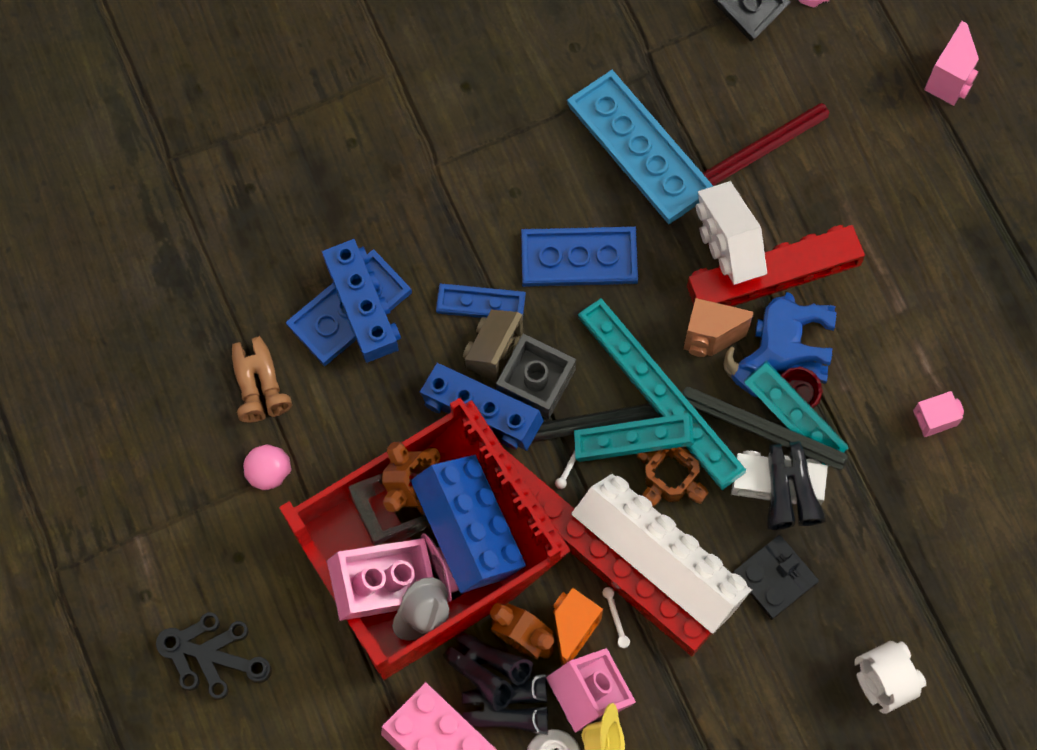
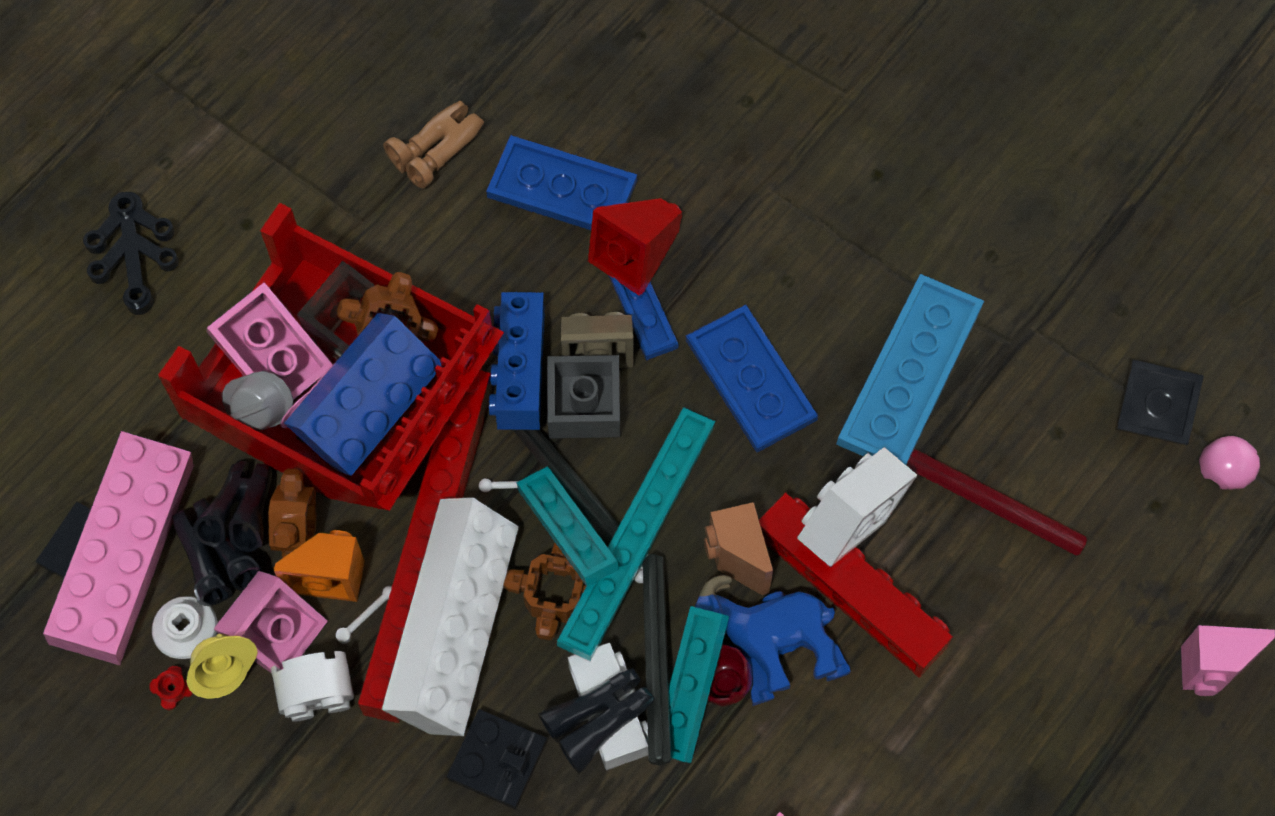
camera: 60 degrees right, 5 degrees down
bright pink hair [243,444,291,490] -> none
blue brick [322,239,401,363] -> none
none -> white brick [271,651,354,722]
none -> red slope [588,198,682,296]

